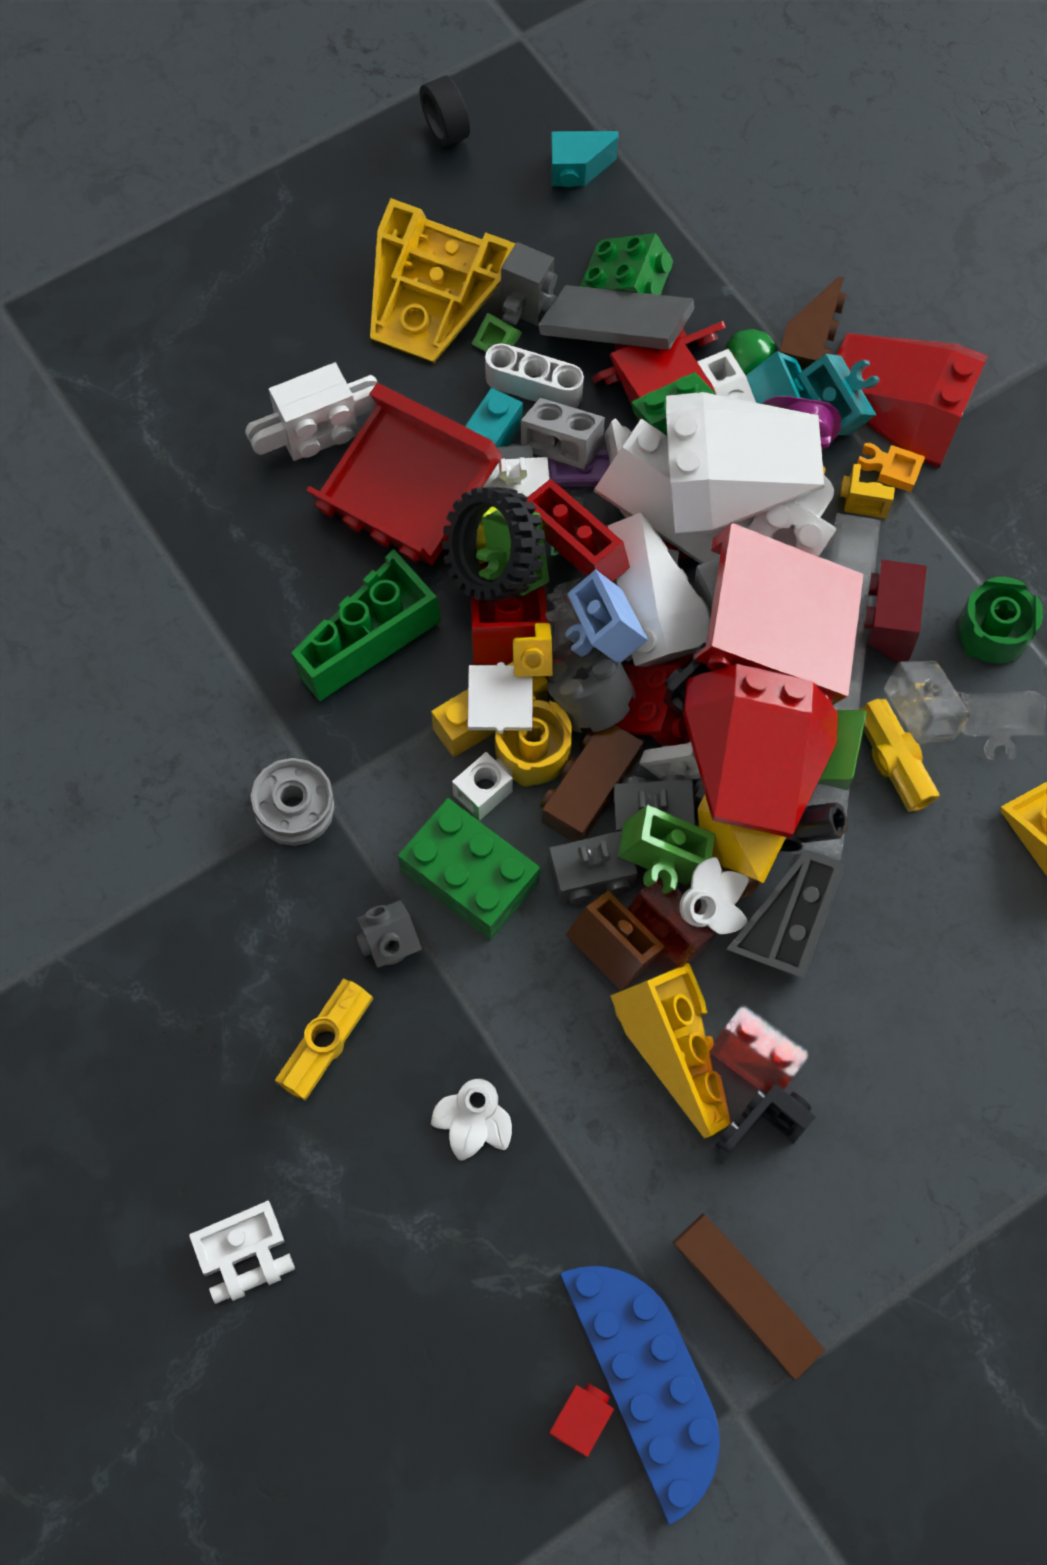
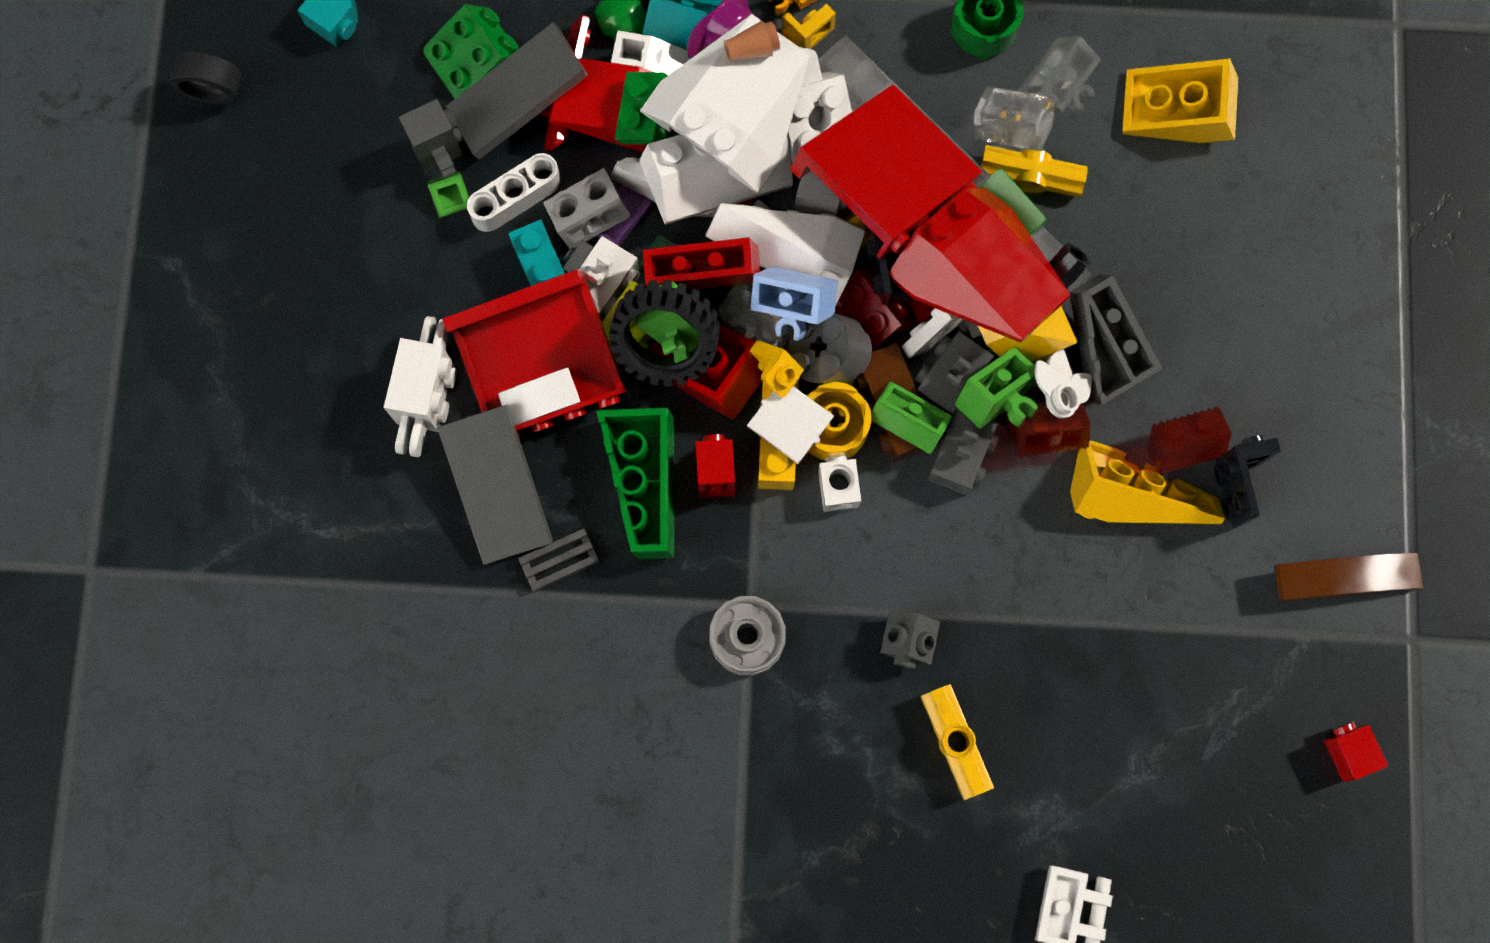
camera: 55 degrees left, 10 degrees up
yellow wedge [370,198,516,363] -> none
green brick [398,798,540,941] -> none
white plate [431,1079,512,1160] -> none
blue plate [560,1266,720,1525] -> none
reddish brown brick [565,890,665,991] -> none
dark red slope [863,559,927,666] -> none
none -> dark grey tile [437,404,554,565]
none -> white slope [498,368,581,426]
none -> flat silver tile [518,528,599,592]
none -> red brick [696,434,735,498]
none -> nougat cone [724,21,780,62]
none -> bright green slope [871,381,953,454]

